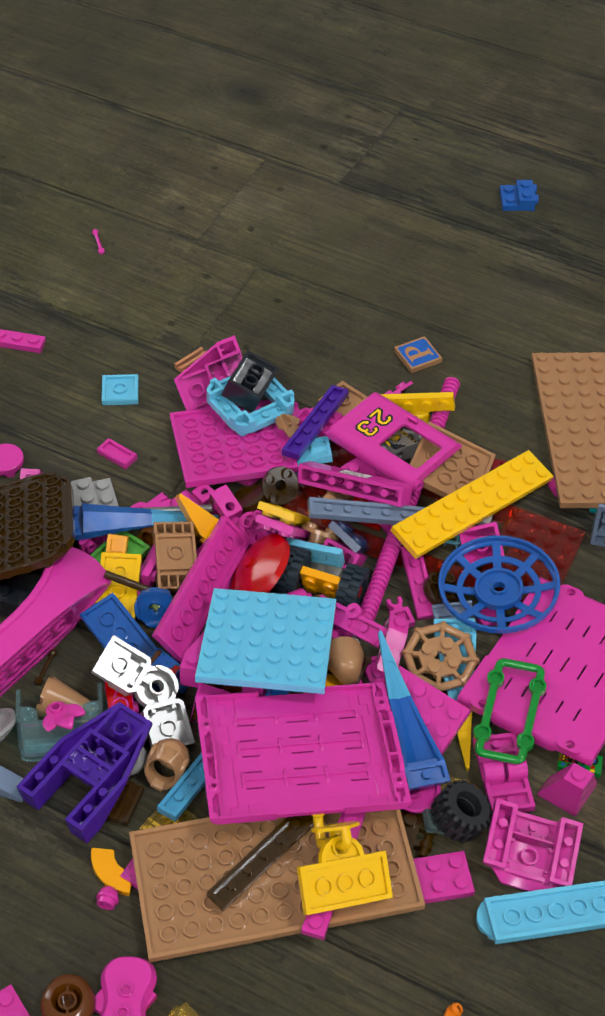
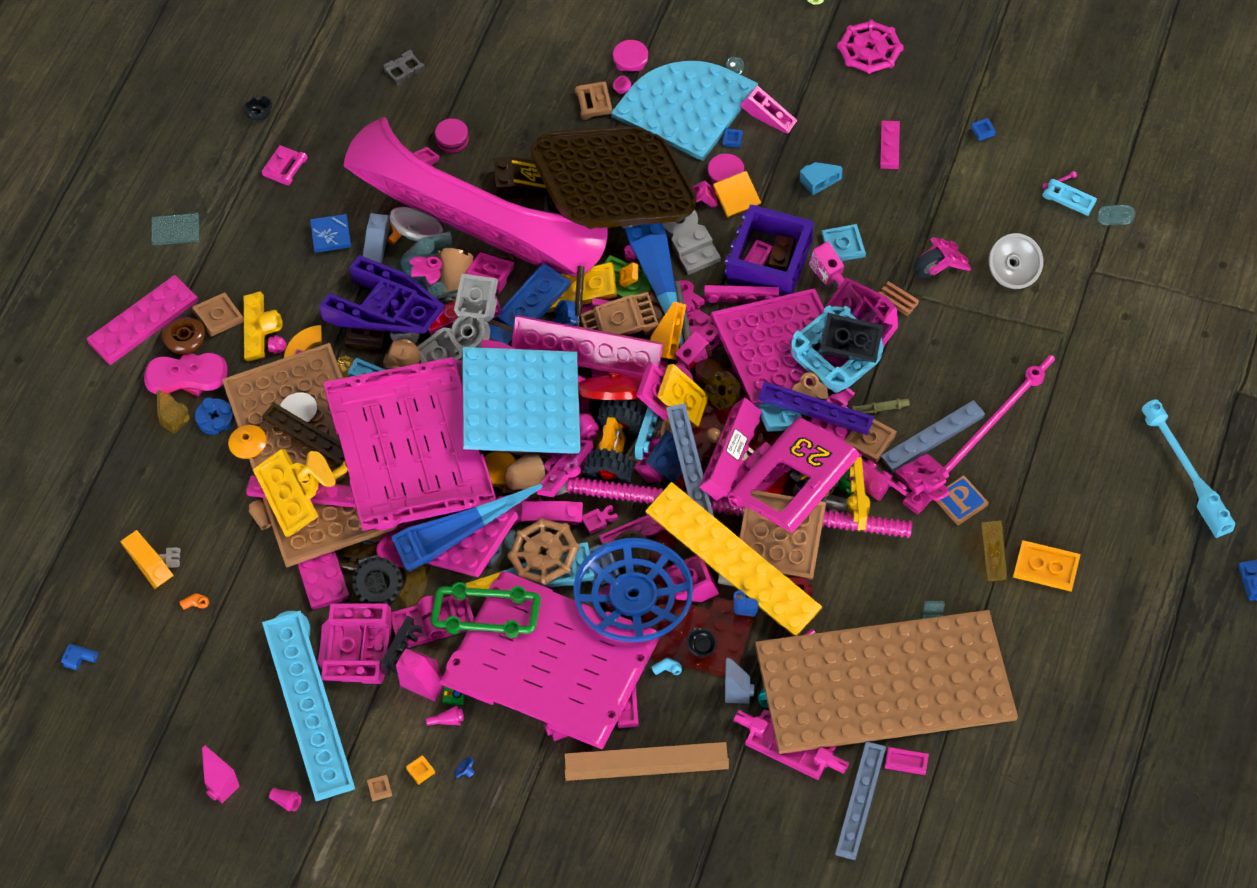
camera: 85 degrees right, 10 degrees up
none -> medium nougat plate [192,292,244,337]
none -> blue plate [195,398,234,435]
none -> light orange dish [228,425,267,459]
none -> yellow plate [244,291,283,362]
none -> medium nougat cone [248,500,271,530]
none -> white piece [280,393,317,422]
none -> black plate [380,616,422,676]
none -> dark pink plate [466,252,514,294]
none -> medium azure arm [651,658,682,675]
none -> black hair [686,628,717,658]
none -> dark pink plate [704,285,779,304]
none -> light orange tile [713,171,761,218]
none -> dark purple window [725,204,814,297]
none -> blue piece [733,590,758,616]
none -> reddish brown plate [769,234,794,272]
none -> dark azure slope [800,162,842,196]
none -> dark pink torso [809,241,845,288]
none -> olive piece [851,398,910,414]
none -> sand blue plate [881,400,985,473]
none -> dark pink plate [895,454,949,501]
none -> dark pink bar [903,355,1055,515]
none -> plate [913,237,972,278]
none -> clear light blue bracket [923,601,945,619]
none -> blue plate [971,118,996,141]
none -> clear yellow slope [982,521,1007,581]
none -> light grey dish [989,233,1043,289]
none -> light orange plate [1013,540,1080,592]
none -> medium azure plate [1042,179,1097,216]
none -> clear light blue plate [1098,205,1135,225]
none -> medium azure bar [1142,399,1235,538]

